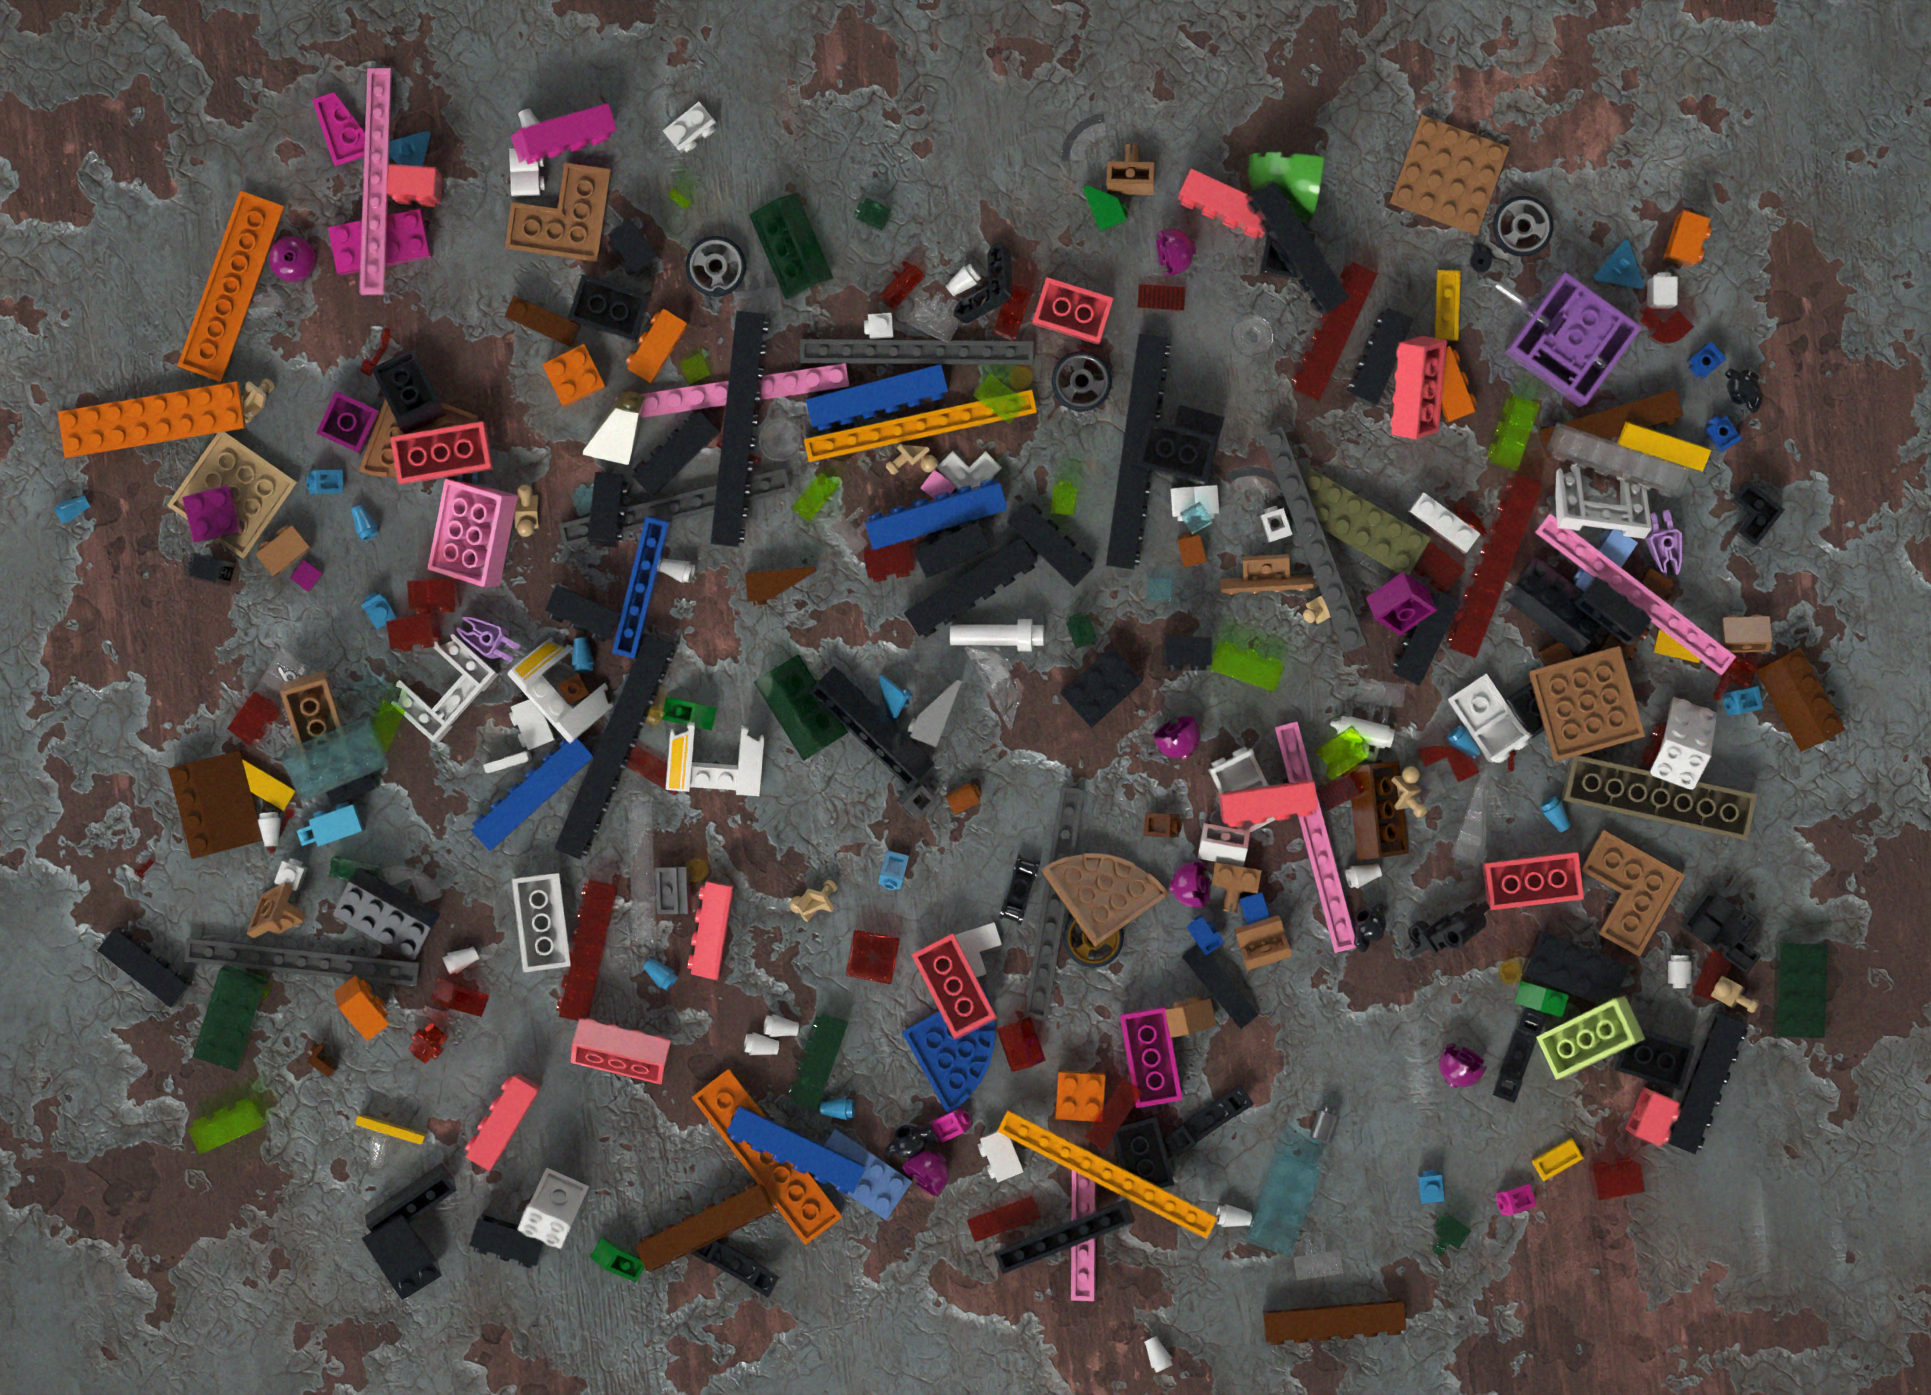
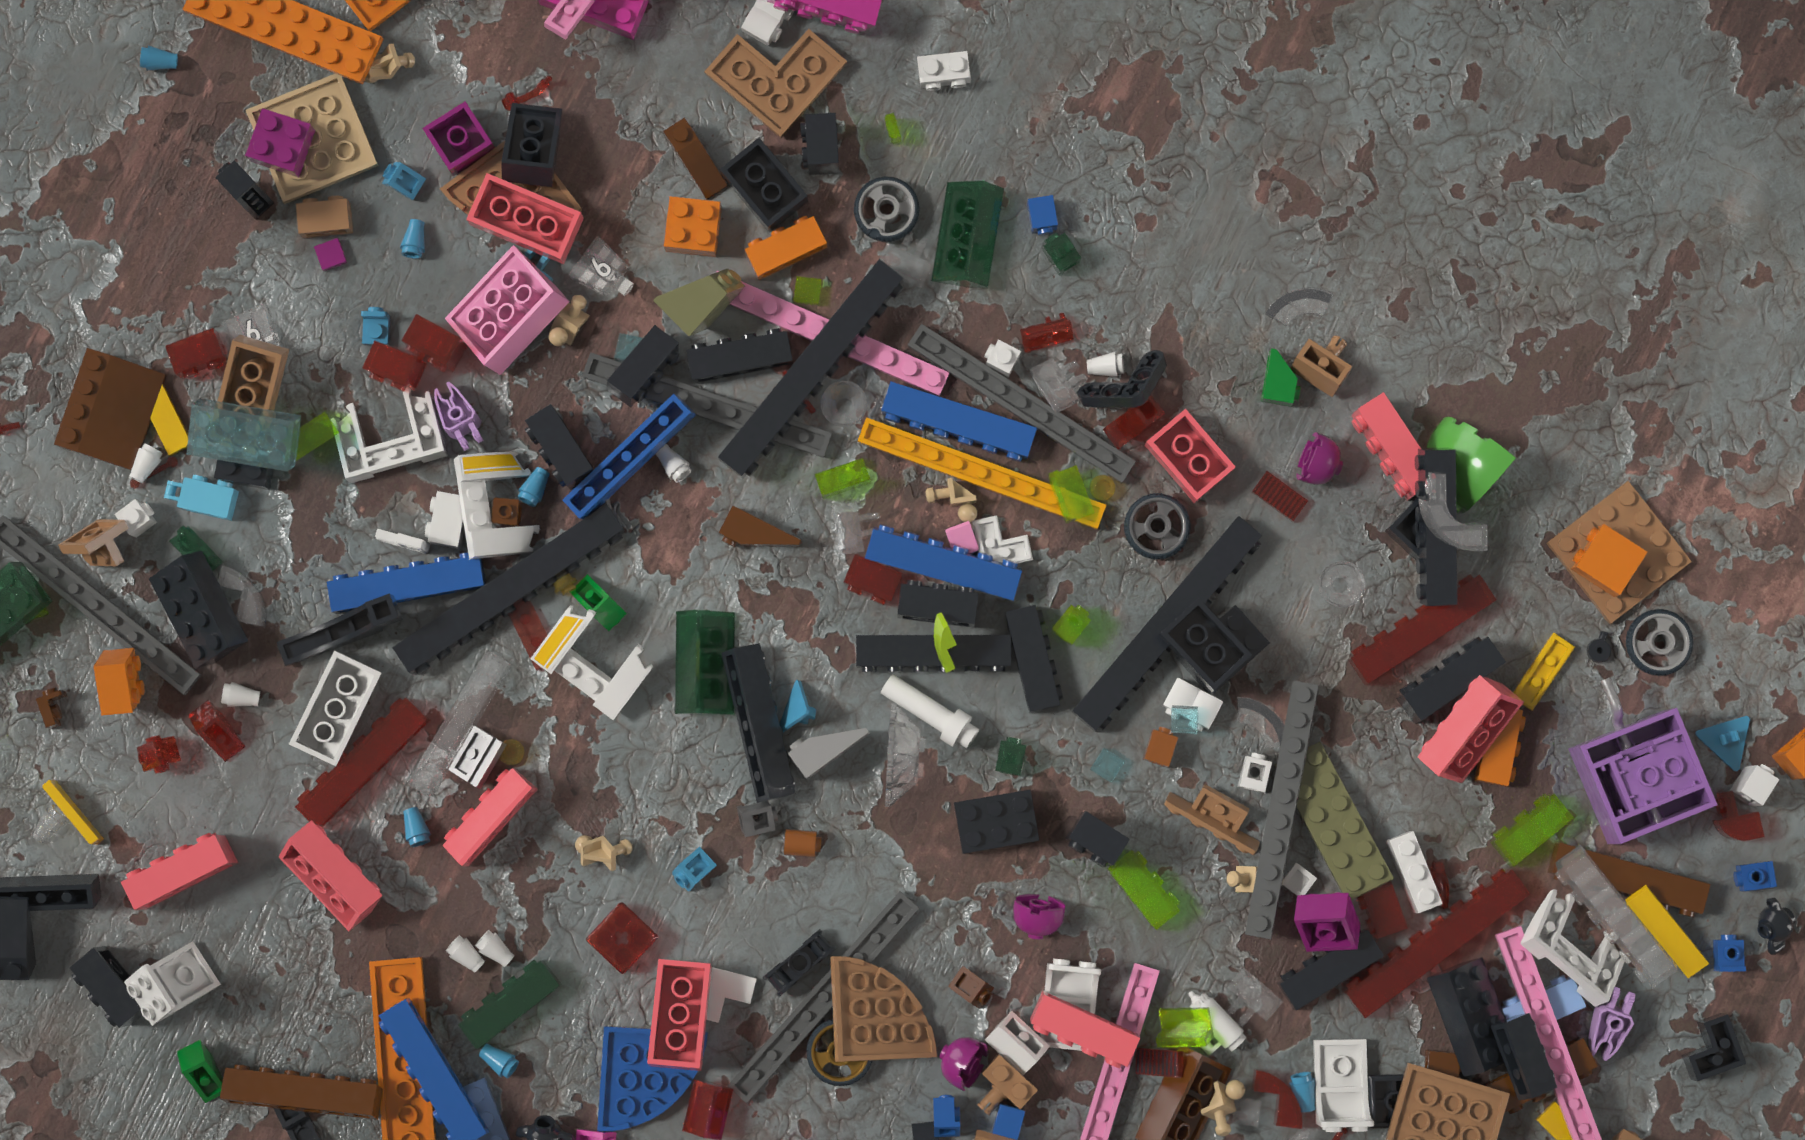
camera: 35 degrees right, 5 degrees down
none -> black arch [277,593,403,667]
none -> clear torso [569,235,634,296]
none -> lime slope [934,612,957,673]
none -> blue brick [1027,195,1058,236]
none -> white plate [1282,863,1317,896]
none -> clear arch [1419,472,1488,551]
none -> orange piece [1571,524,1647,597]

